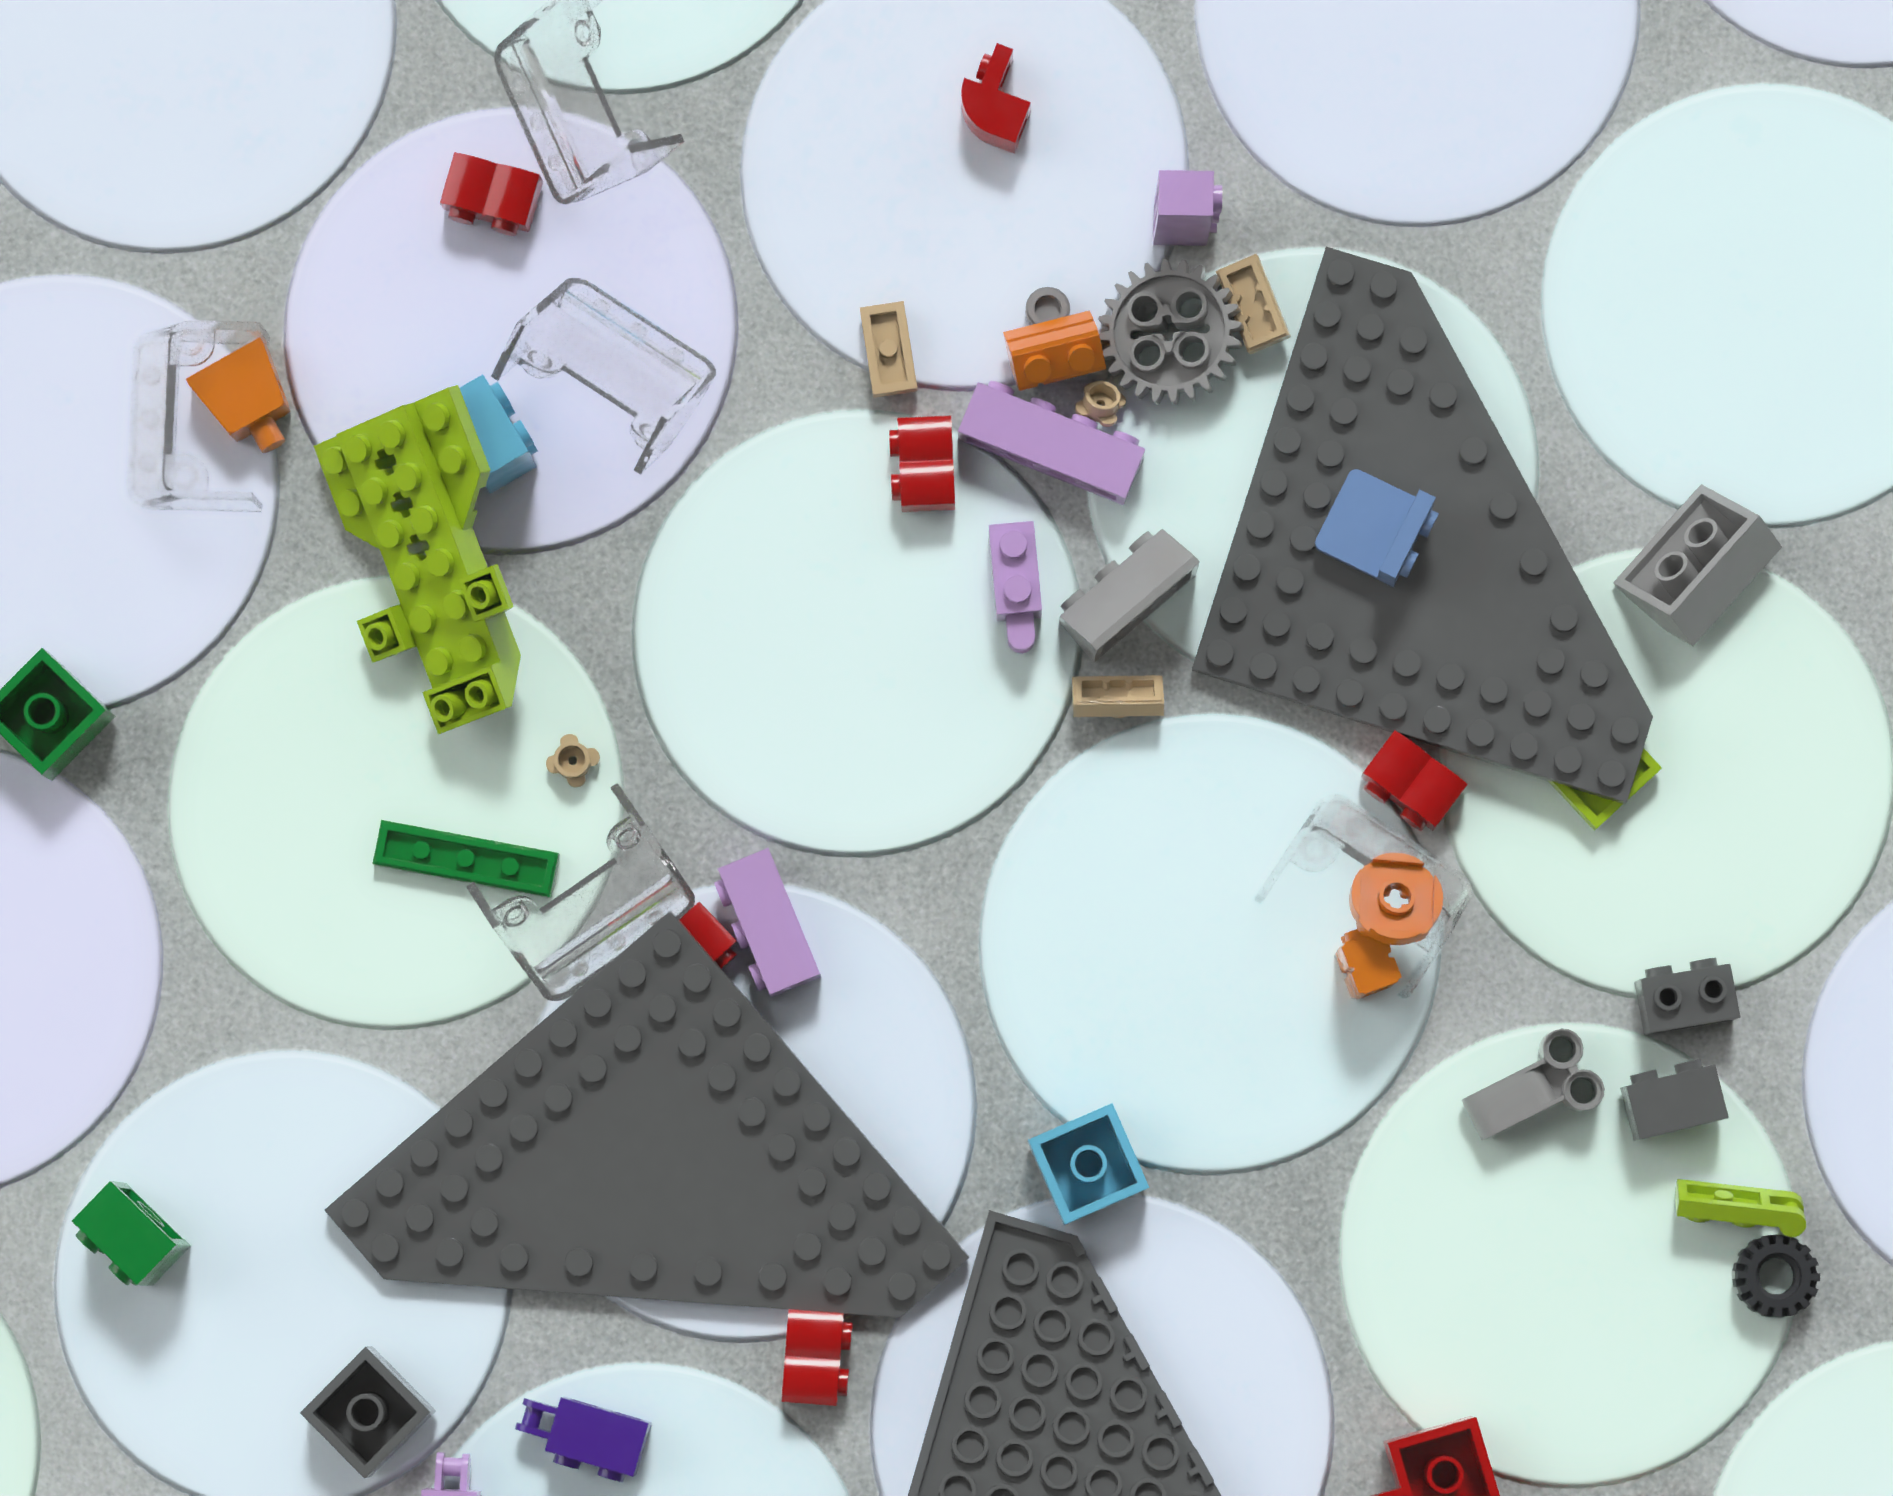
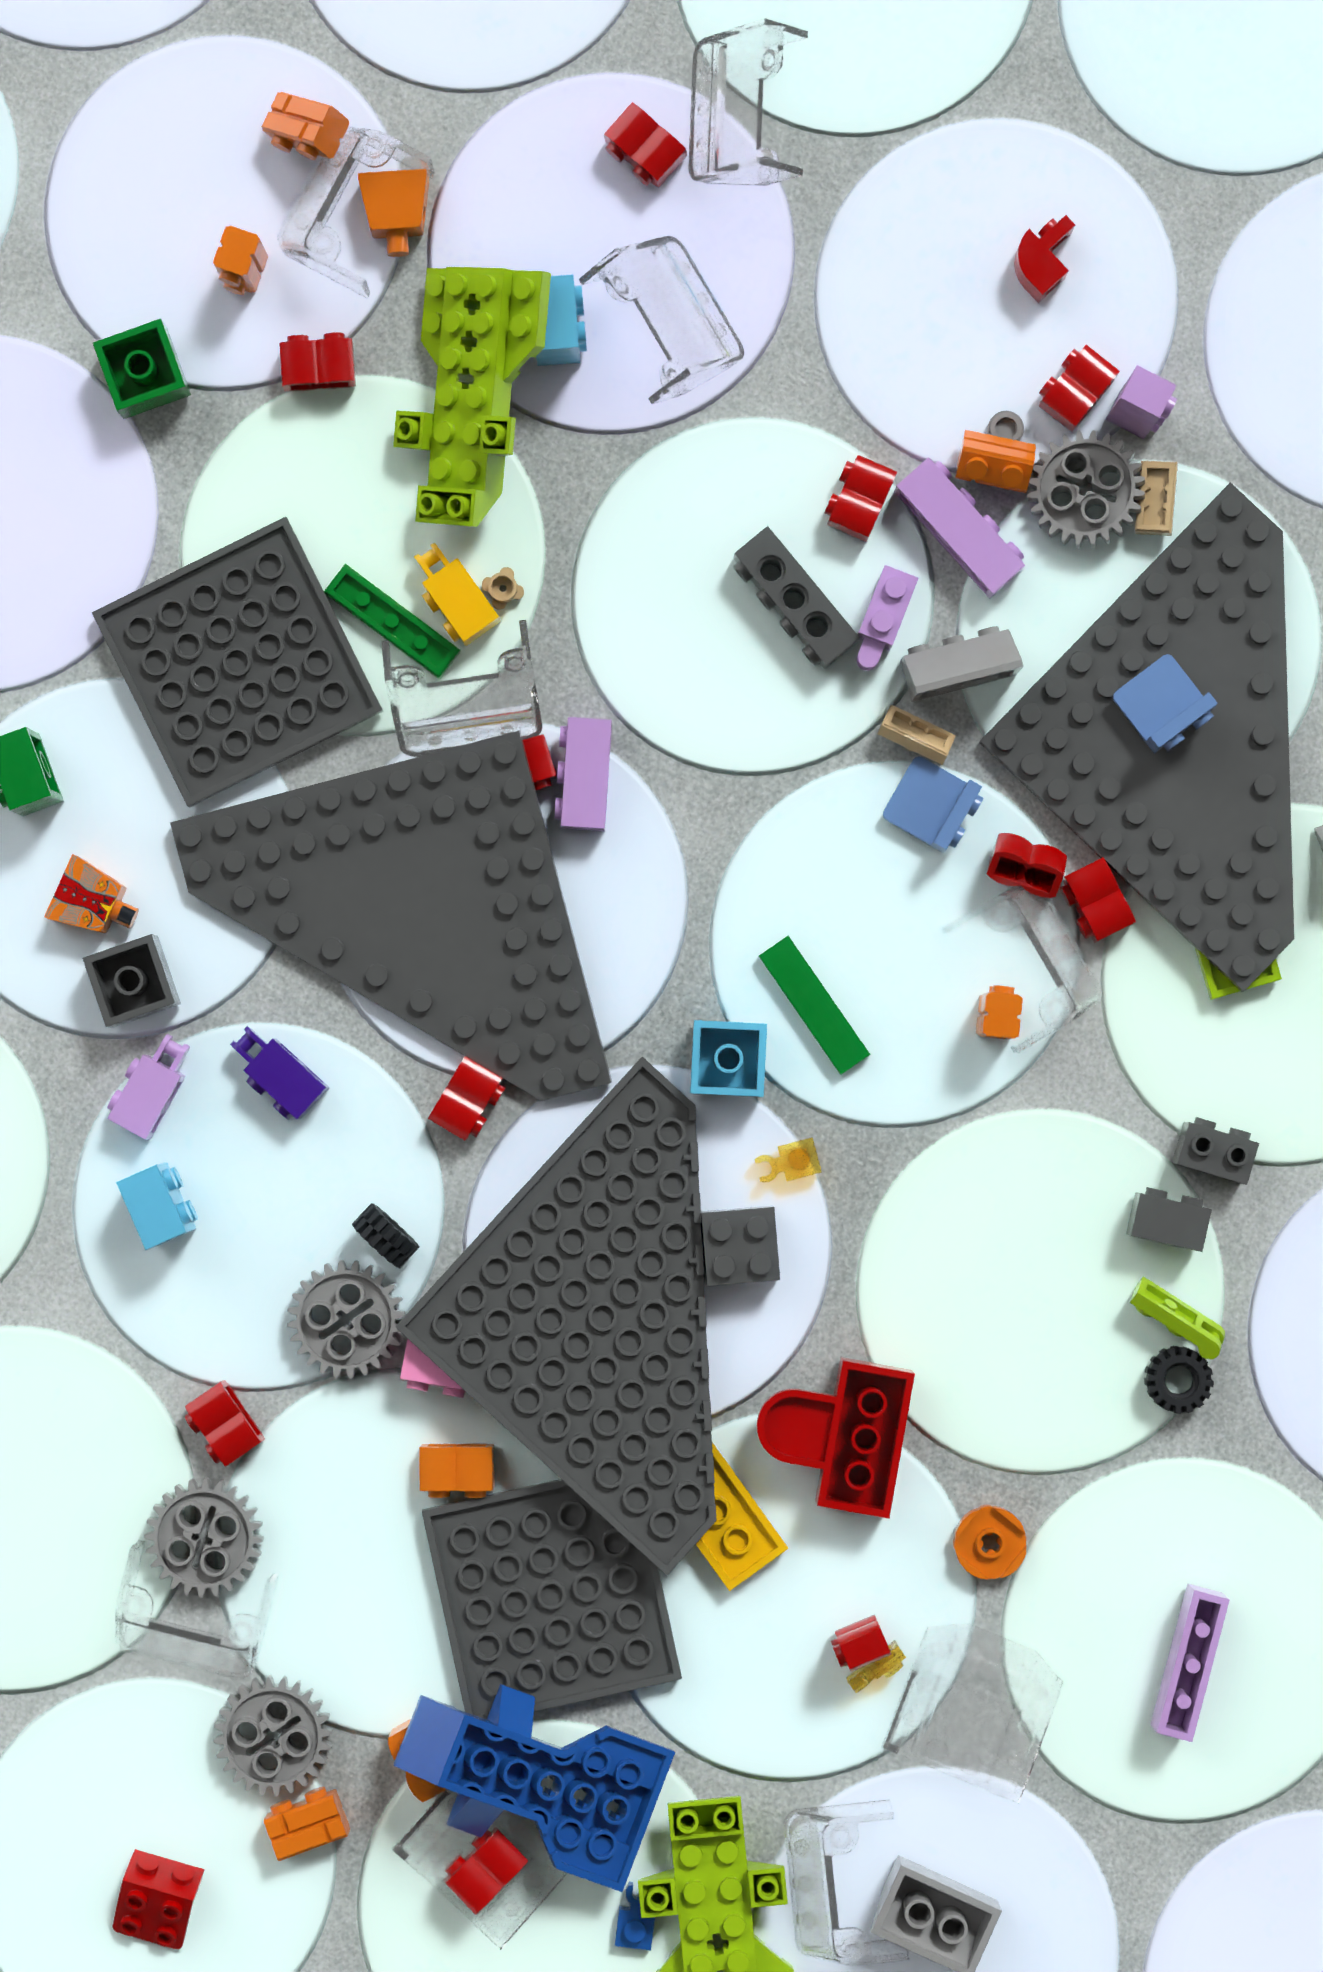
camera: 25 degrees right, 5 degrees up
tan plate [859,301,918,398] -> none
tan plate [1075,381,1126,427] -> none
orange plate [1349,853,1443,945] -> none
light grey piece [1461,1028,1605,1141] -> none
none -> torso [44,854,139,934]
none -> dark grey plate [91,516,384,808]
none -> orange brick [212,225,269,295]
none -> orange brick [261,92,350,160]
none -> red brick [279,332,356,391]
none -> yellow brick [414,542,501,646]
none -> dark grey brick [701,1205,780,1286]
none -> dark grey brick [733,526,860,669]
none -> clear yellow plate [754,1137,822,1182]
none -> green tile [758,935,871,1075]
none -> medium blue bracket [883,756,984,853]
none -> red brick [986,833,1067,898]
none -> red brick [1039,345,1120,432]

